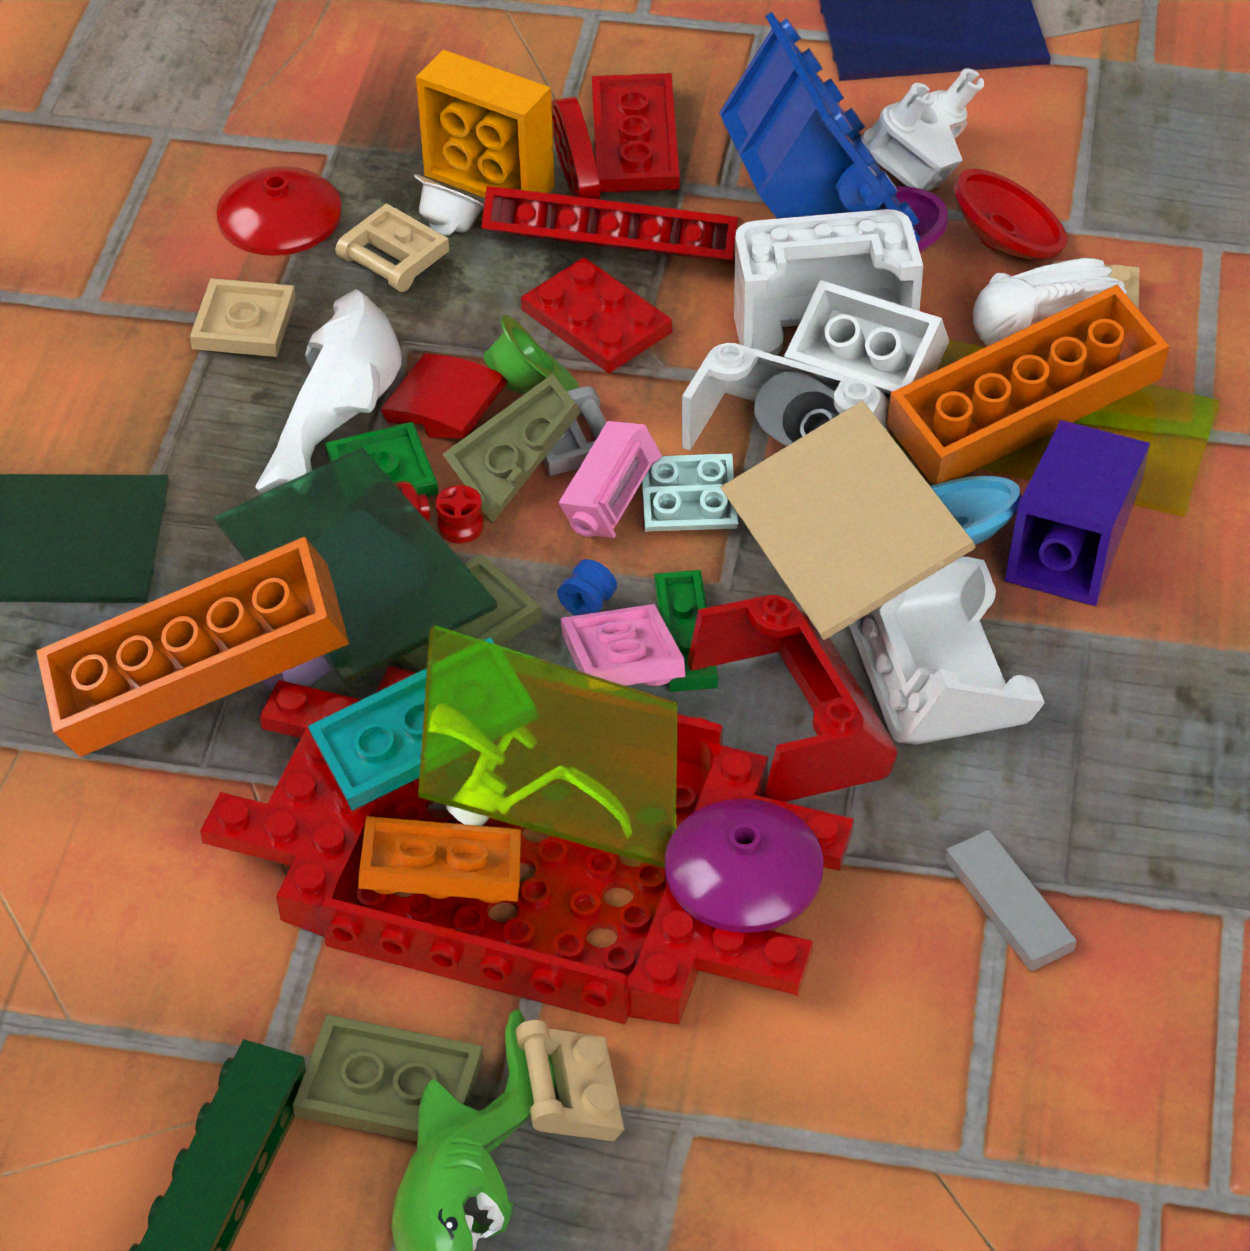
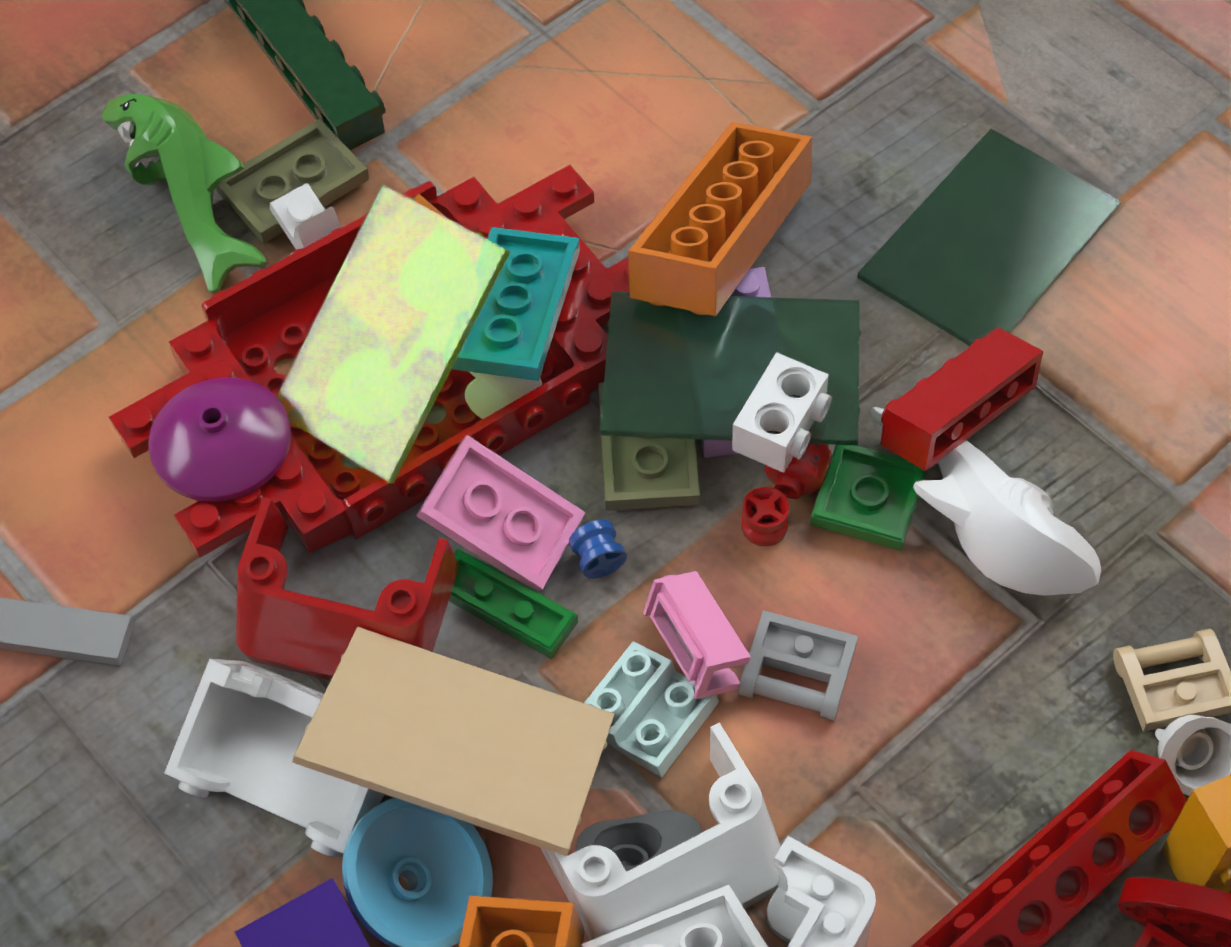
camera: 130 degrees right, 10 degrees up
tan plate [190,278,296,357] -> none
red slope [381,354,507,439] -> none
olive wing [443,374,581,523] -> none
bright green piece [484,315,580,393] -> none
tan plate [515,1020,624,1142] -> none
red plate [521,257,672,374] -> none
none -> white slope [270,183,342,250]
none -> white brick [732,352,832,473]
none -> red brick [880,327,1043,471]

